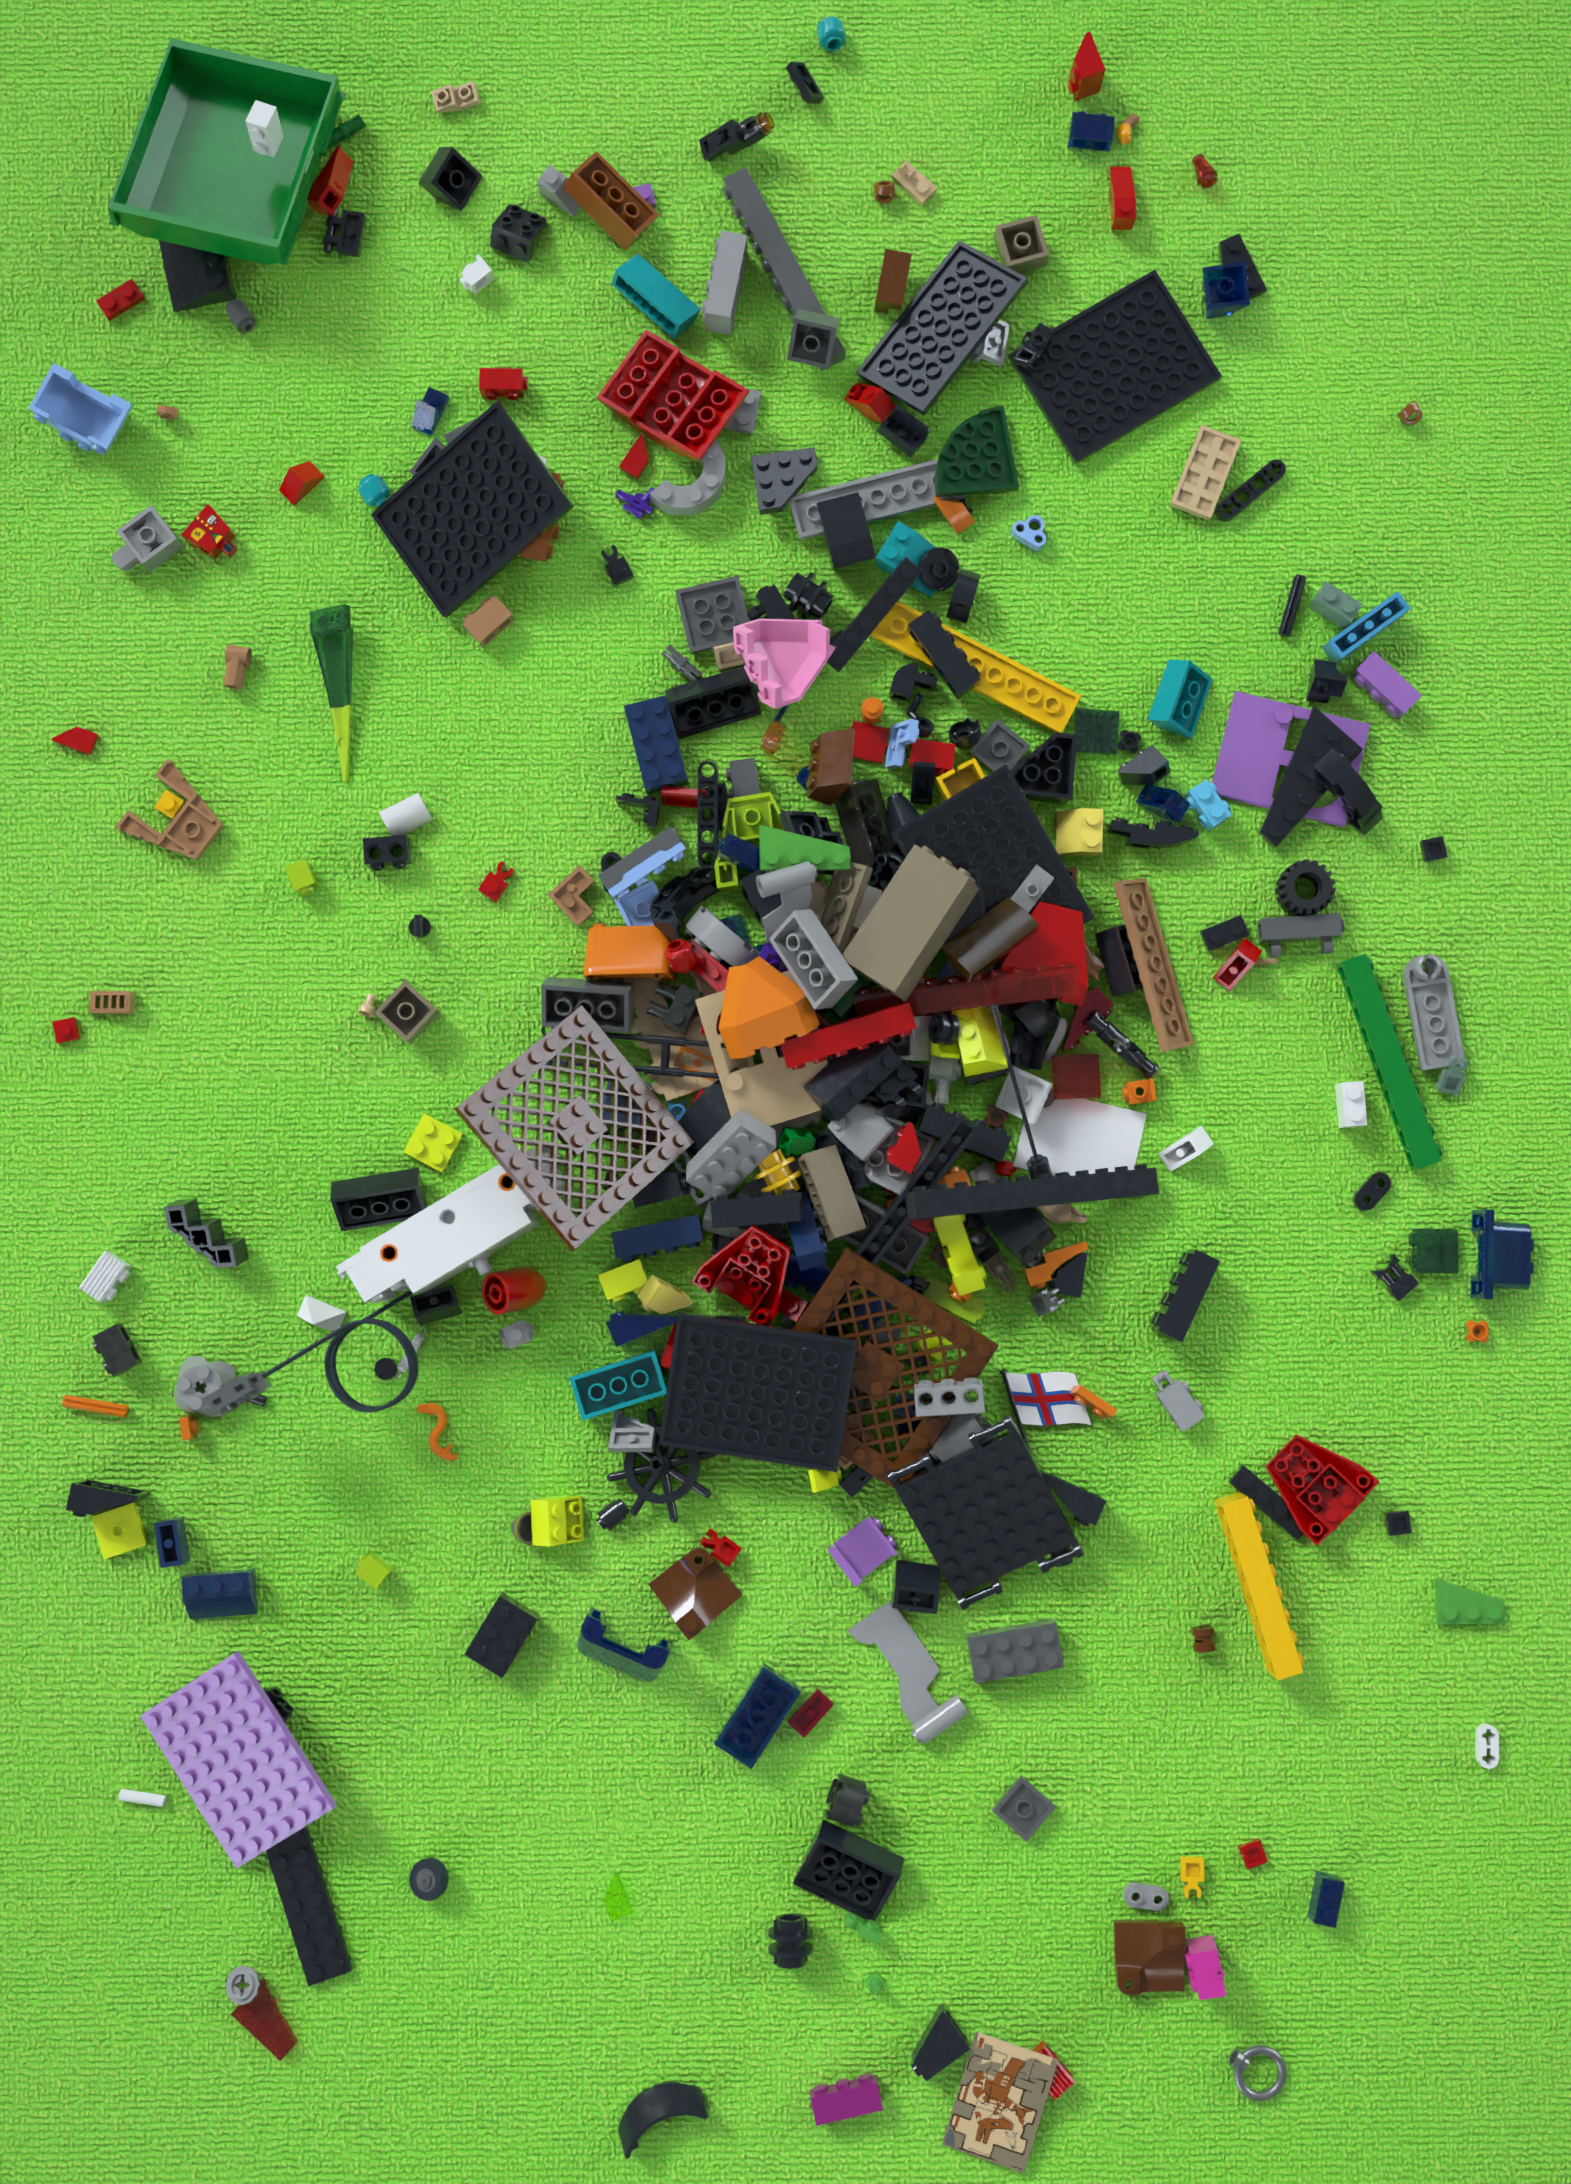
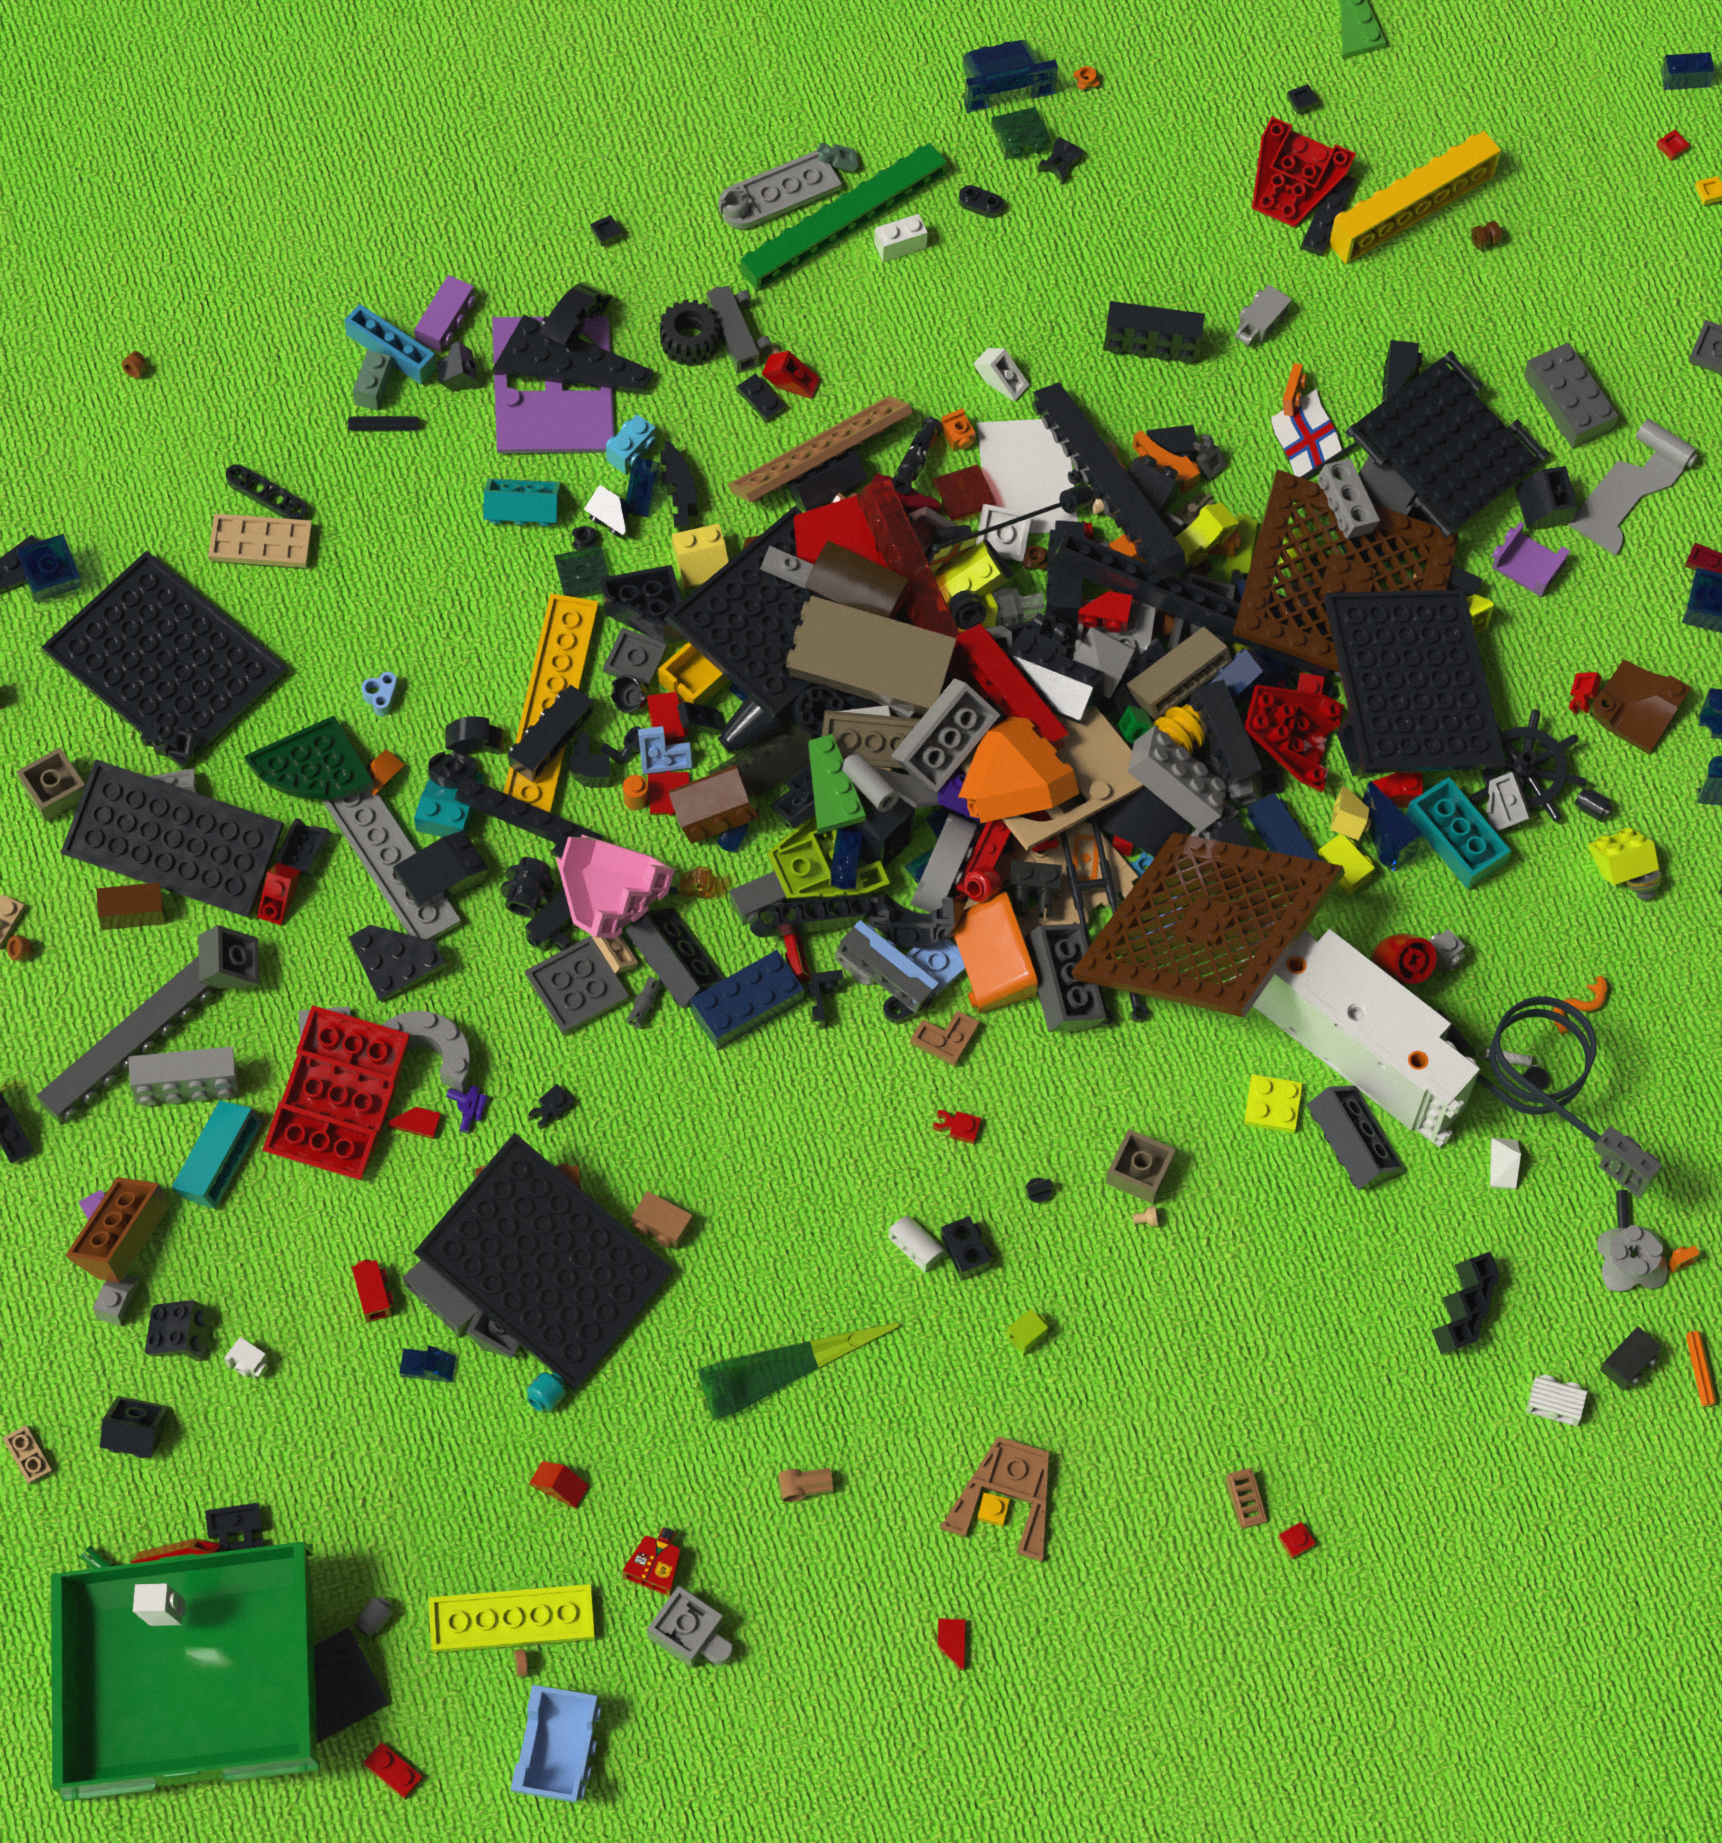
camera: 110 degrees left, 20 degrees down
none -> neon yellow plate [428,1584,595,1653]

